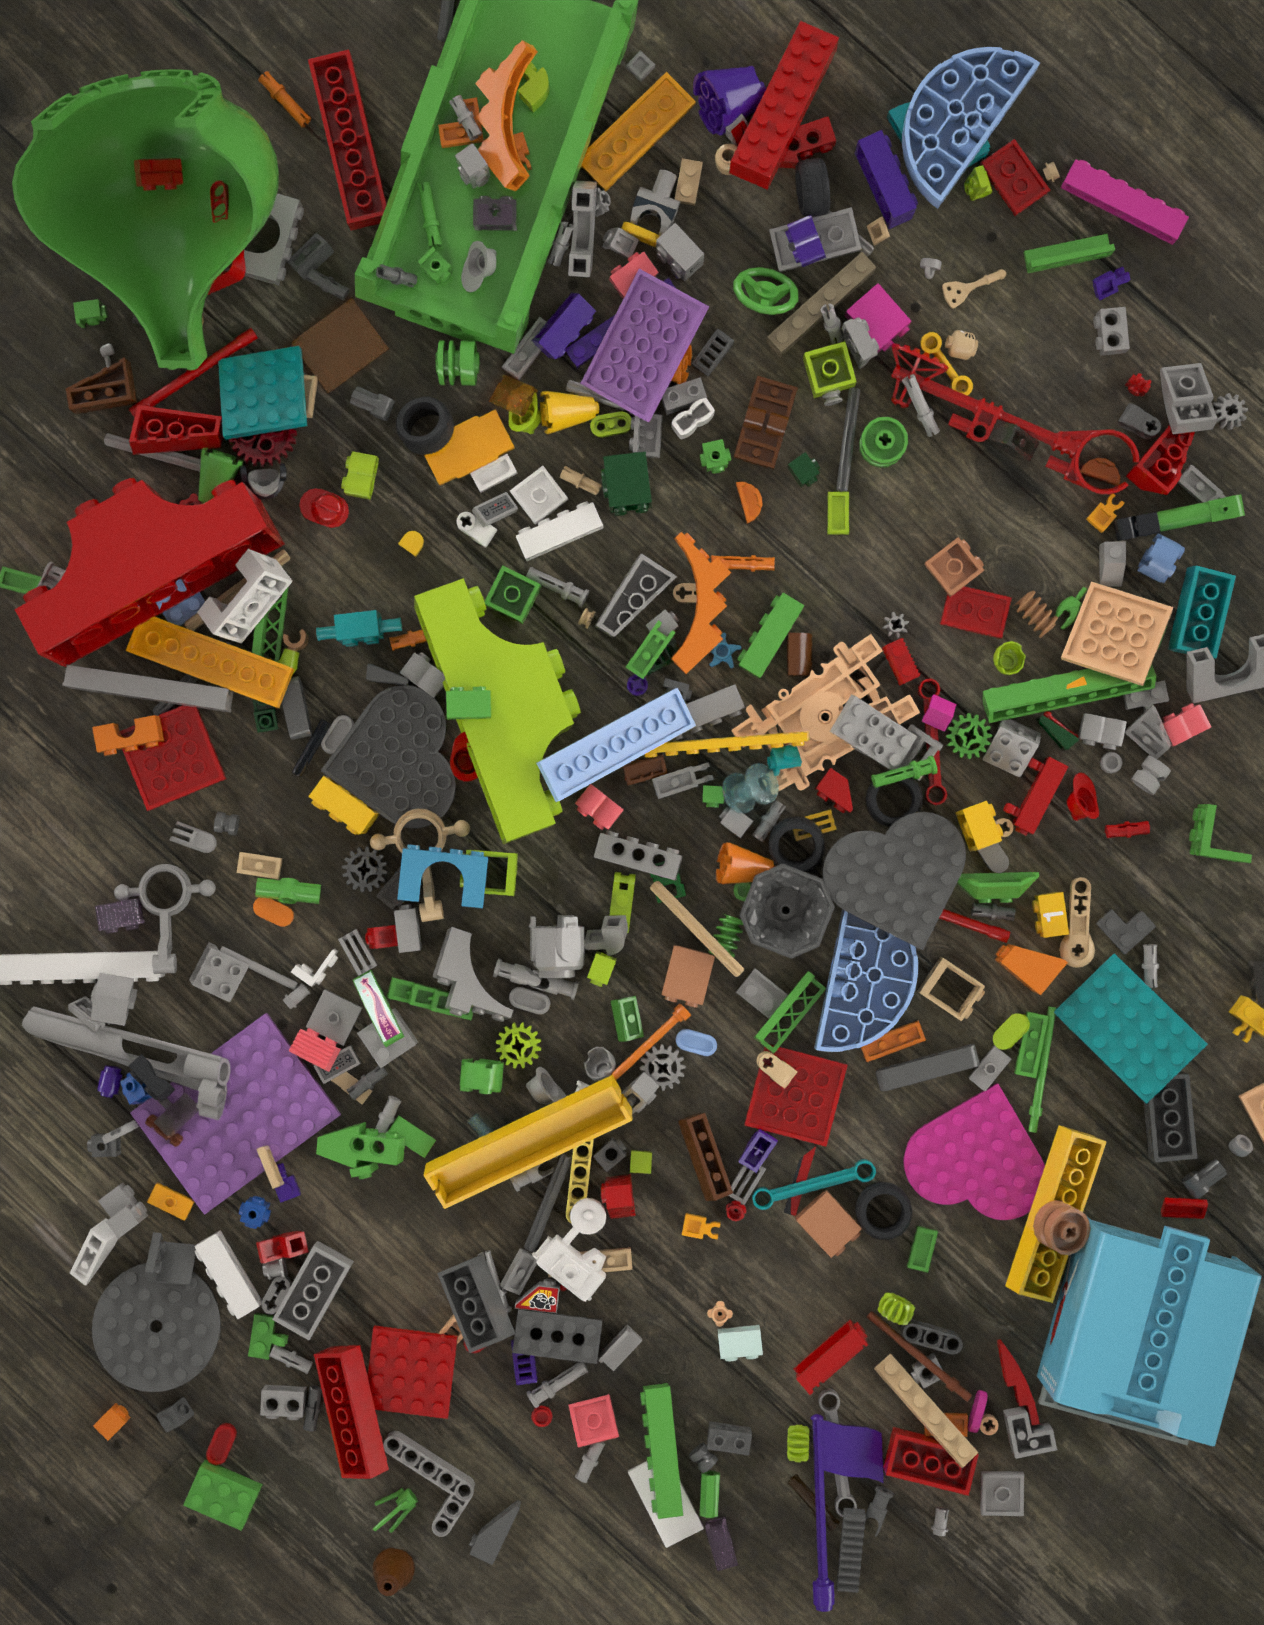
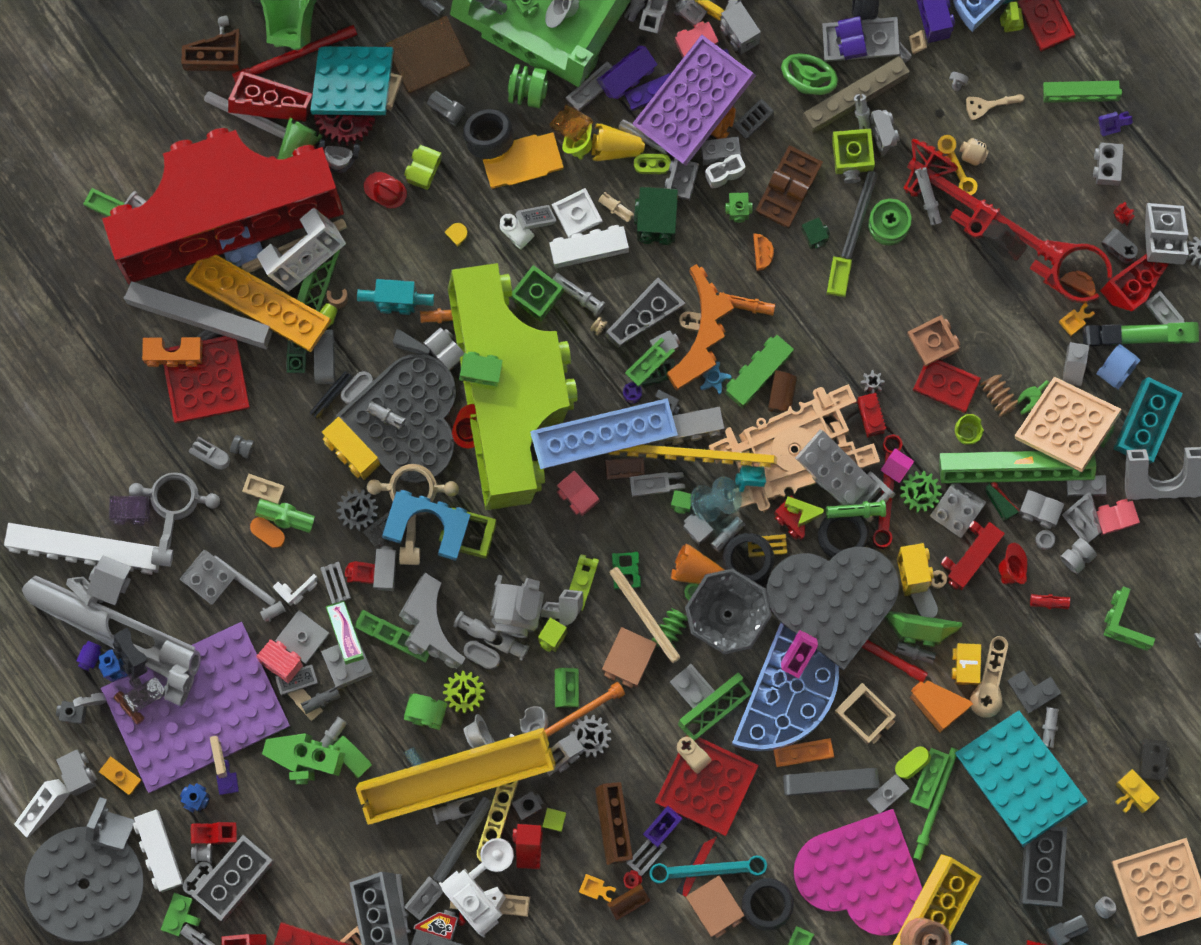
camera: 10 degrees right, 10 degrees down
white tile [470,454,517,493] -> none
light grey brick [594,830,683,880] -> none
light blue tile [676,1029,717,1056] -> none
dark pink brick [844,283,911,353] -> none
tan plate [1043,162,1060,182] -> none
dark pink brick [1060,159,1189,245] -> none
none -> light grey pin [367,401,406,430]
none -> reddish brown plate [607,884,650,921]
none -> dark pink brick [781,630,818,679]
none -> lime slope [784,496,824,527]

